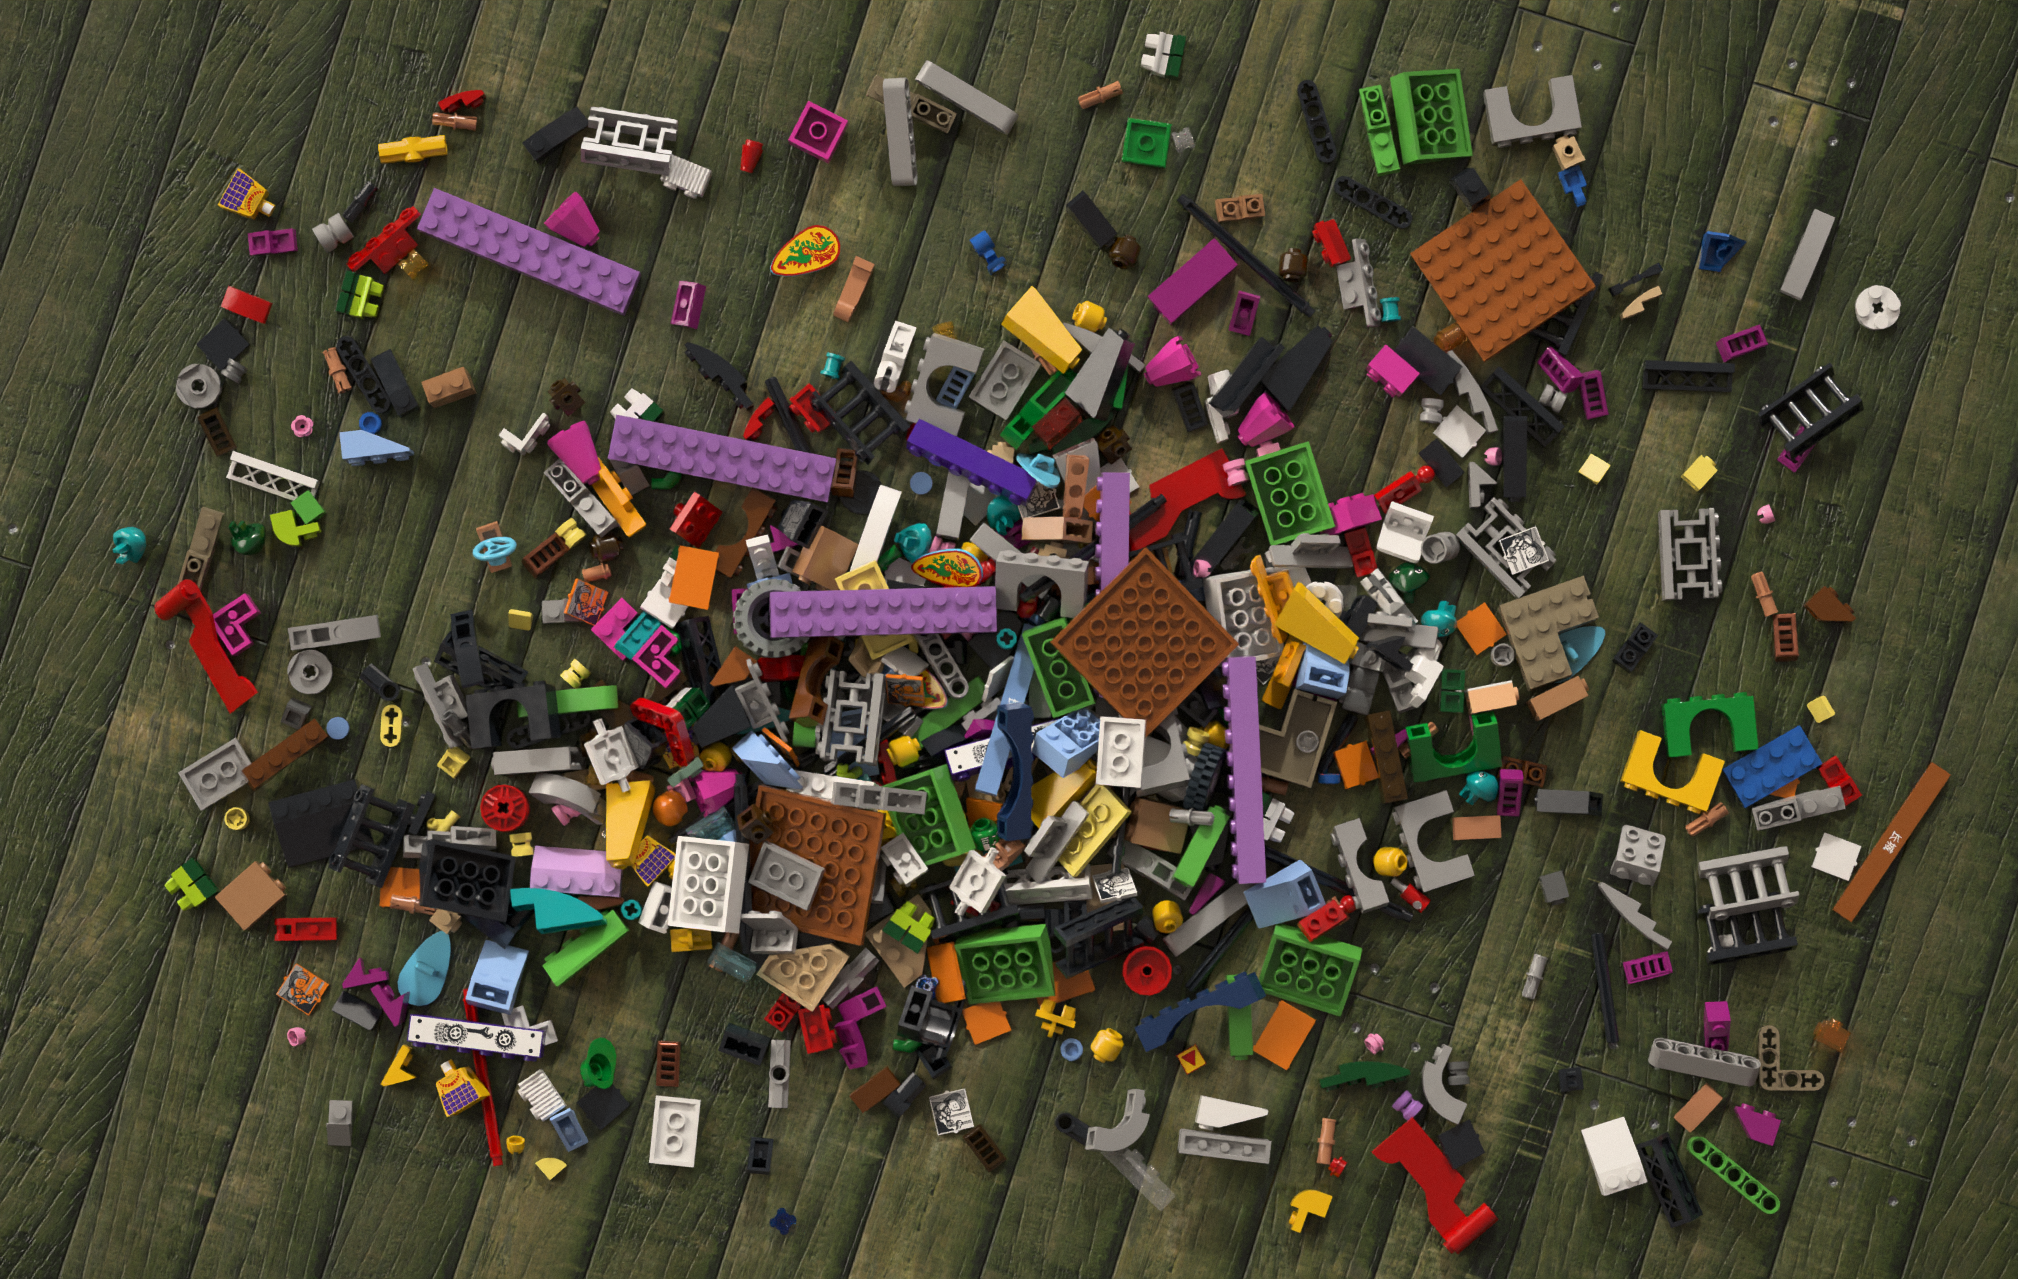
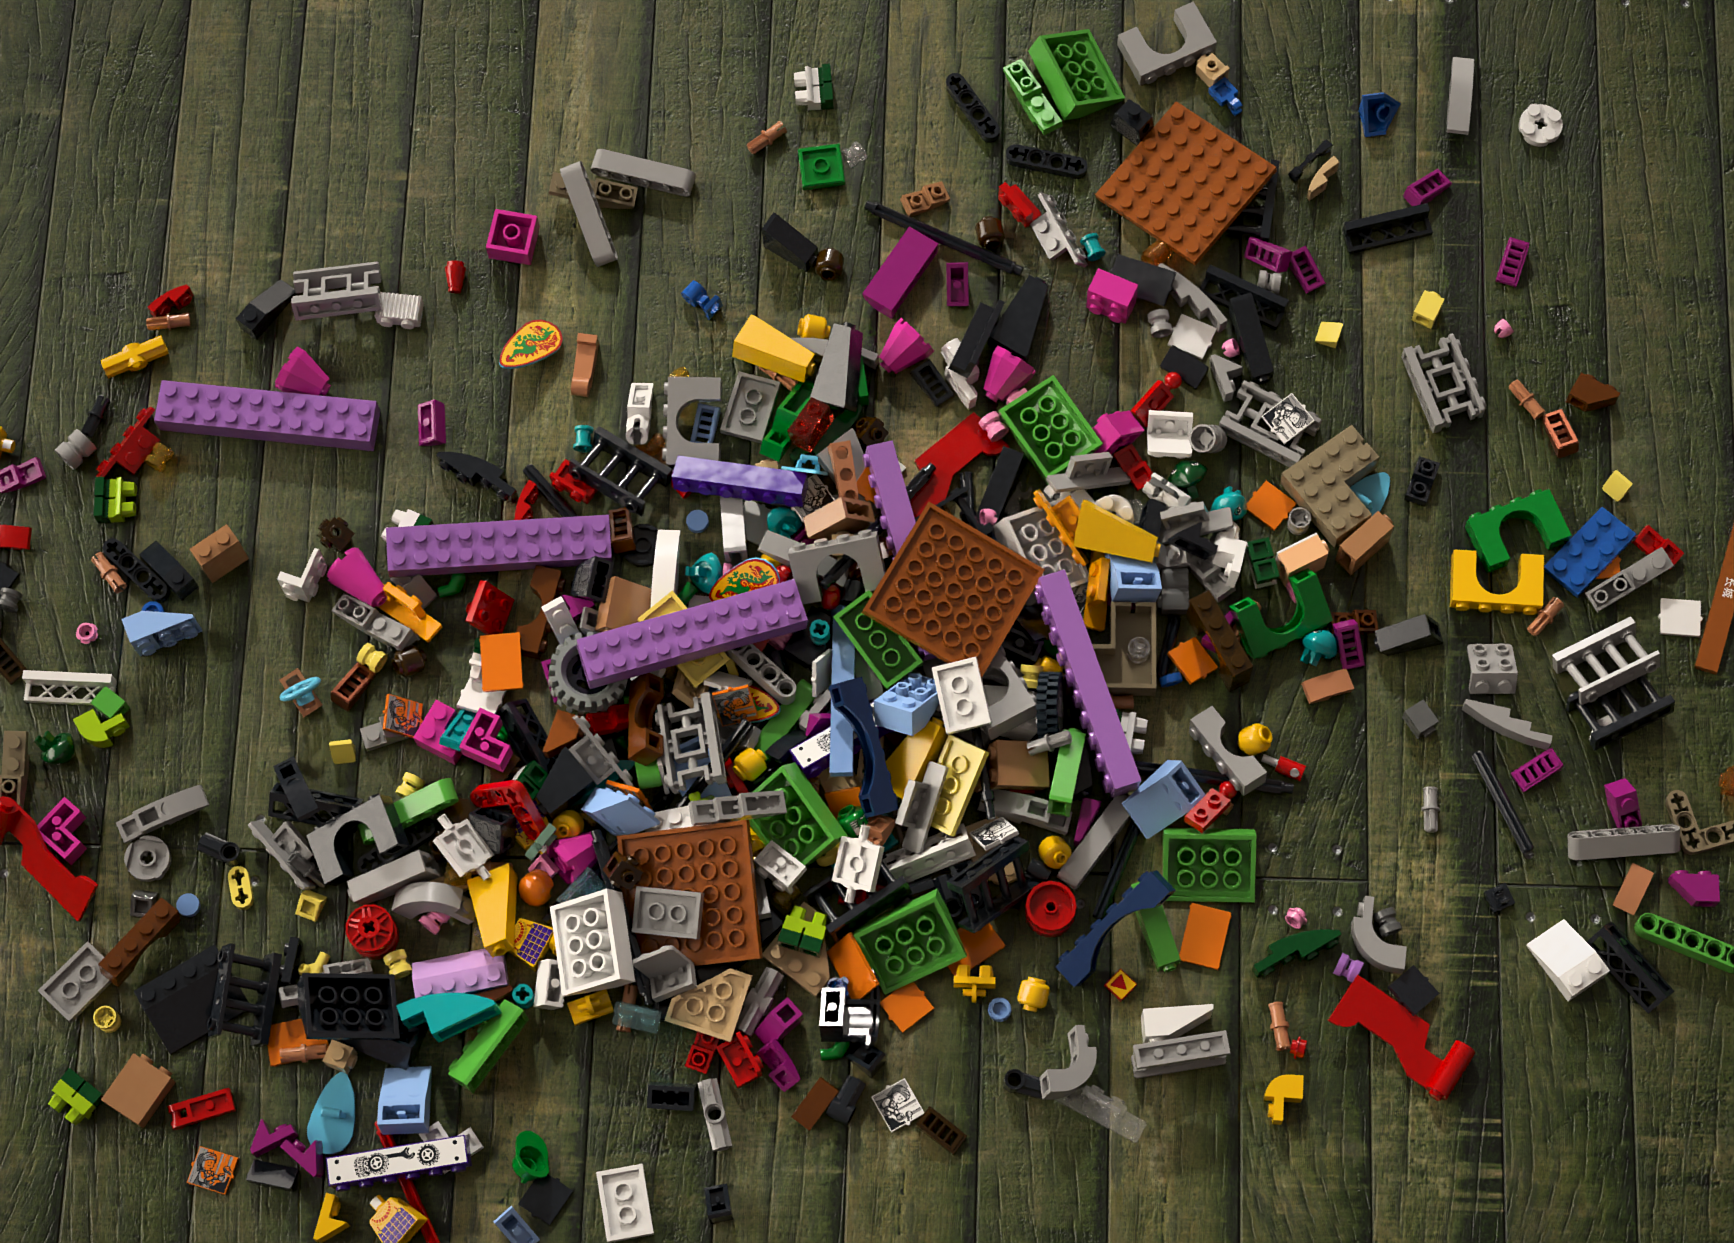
camera: 10 degrees left, 15 degrees down
bright pink hinge [287,1027,307,1046] -> none
white brick [518,1069,567,1121] -> none
nougat pin [582,563,612,583] -> none
copper slope [656,1041,681,1087] -> none
light grey arch [1392,790,1475,892] -> none
black fence [1758,363,1864,461] -> none

